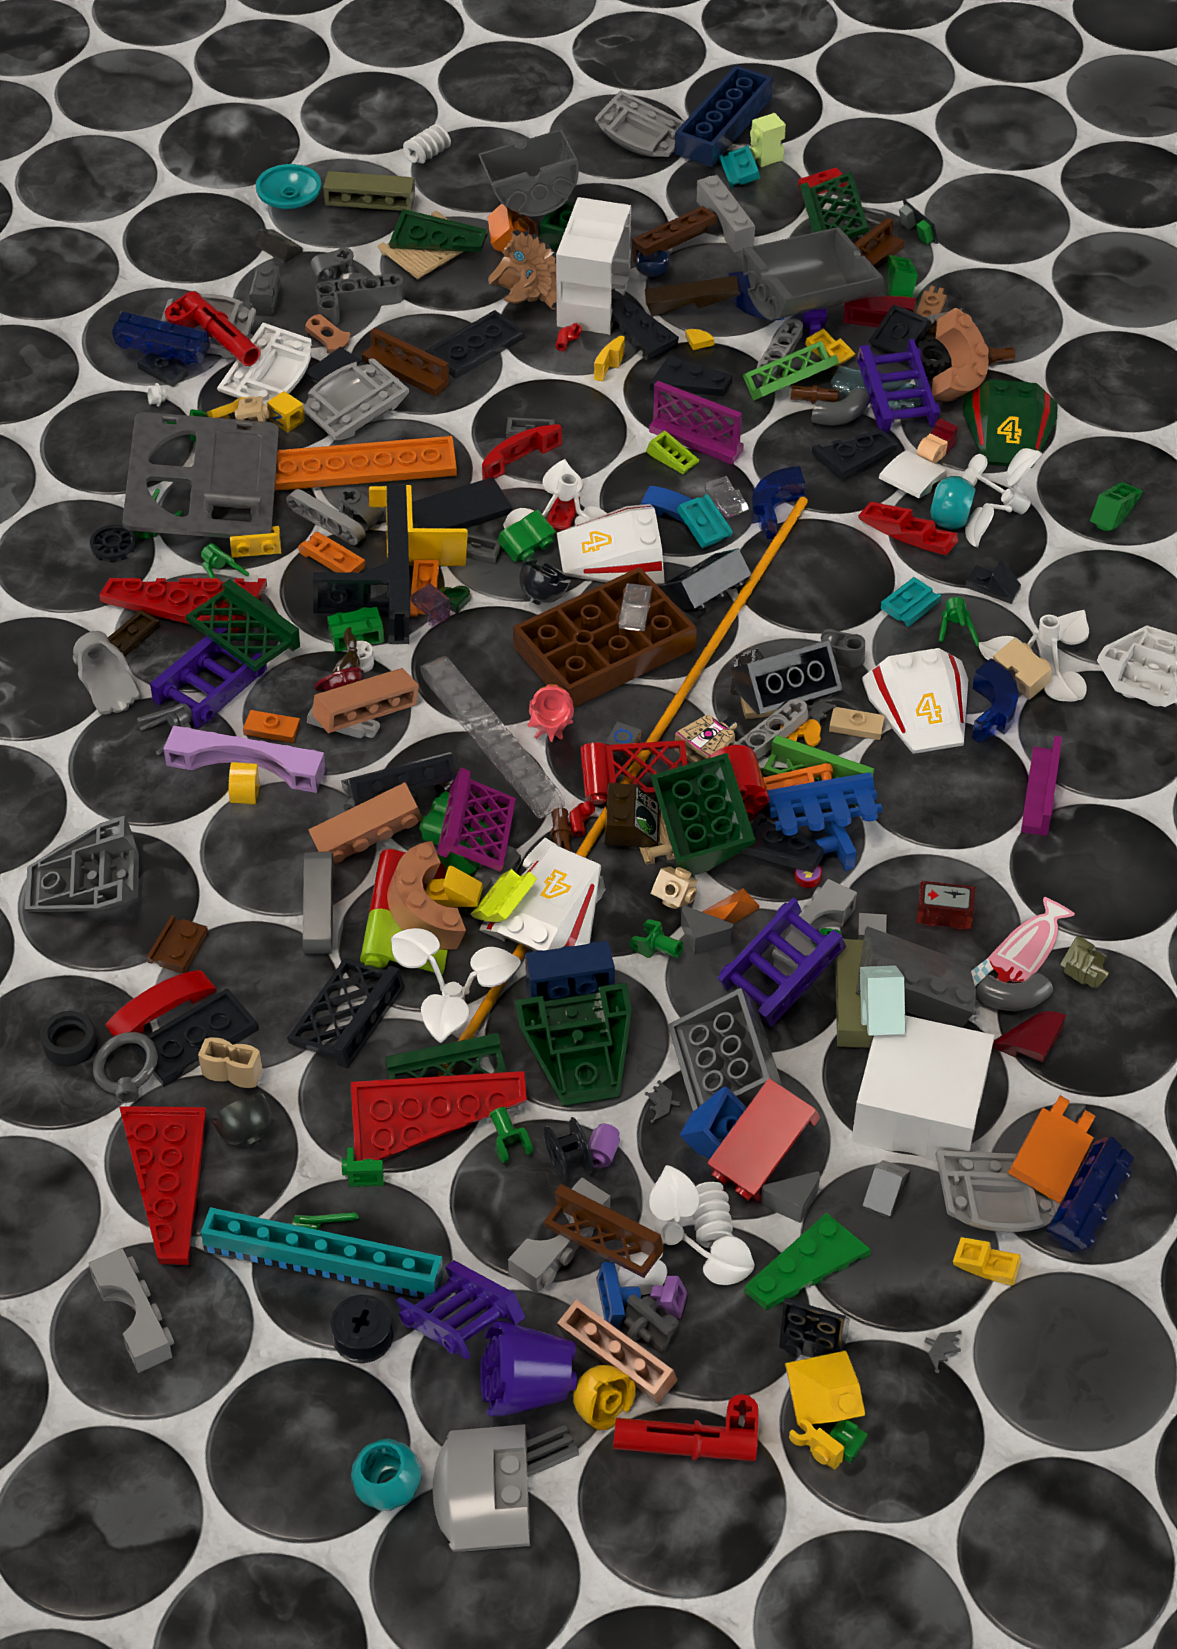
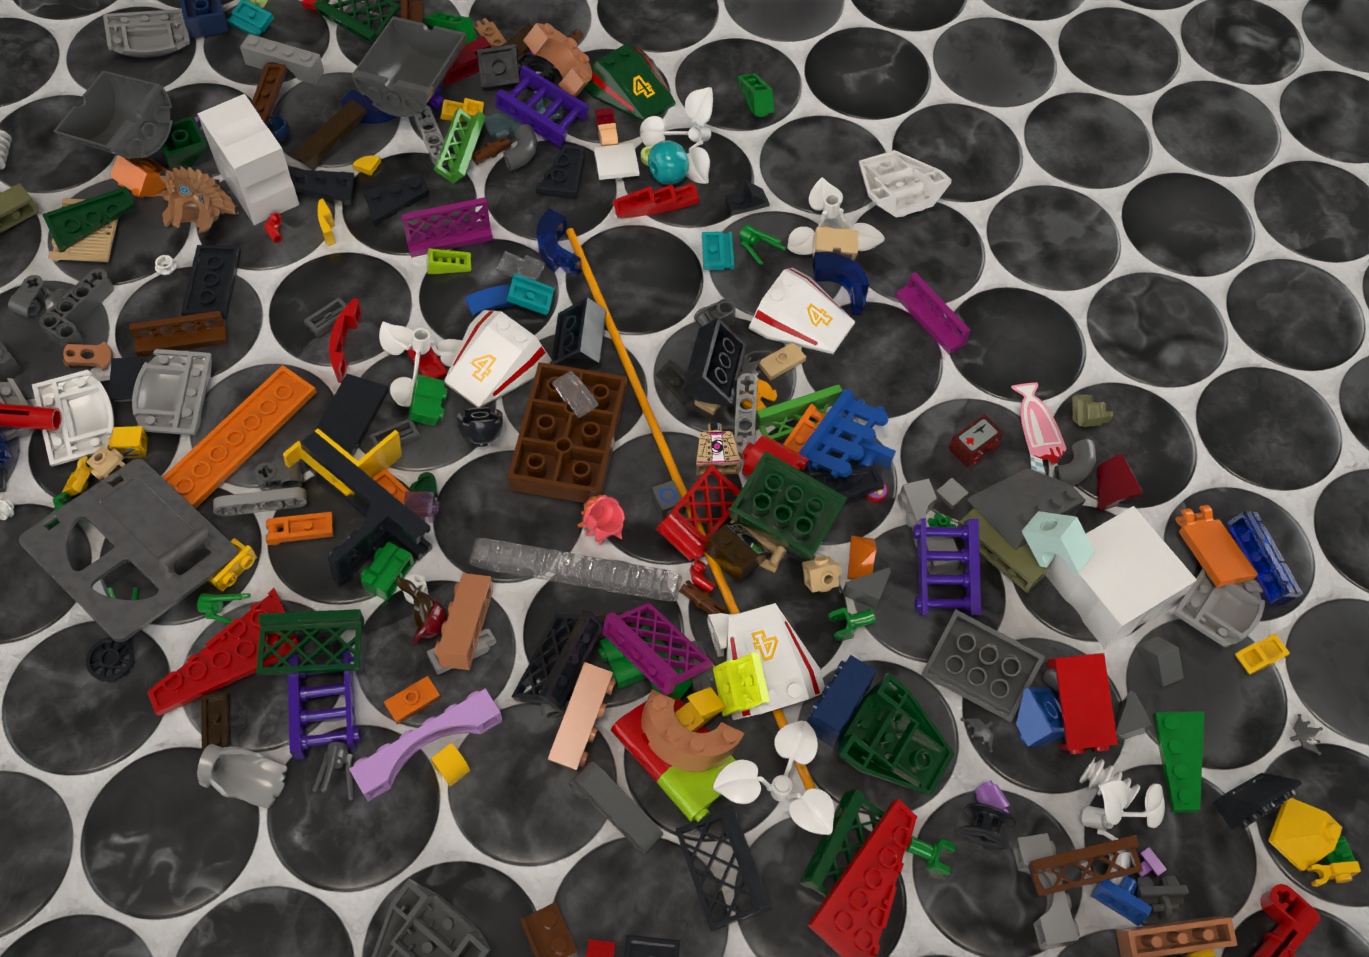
camera: 50 degrees left, 10 degrees up
none -> white plate [155,255,177,275]

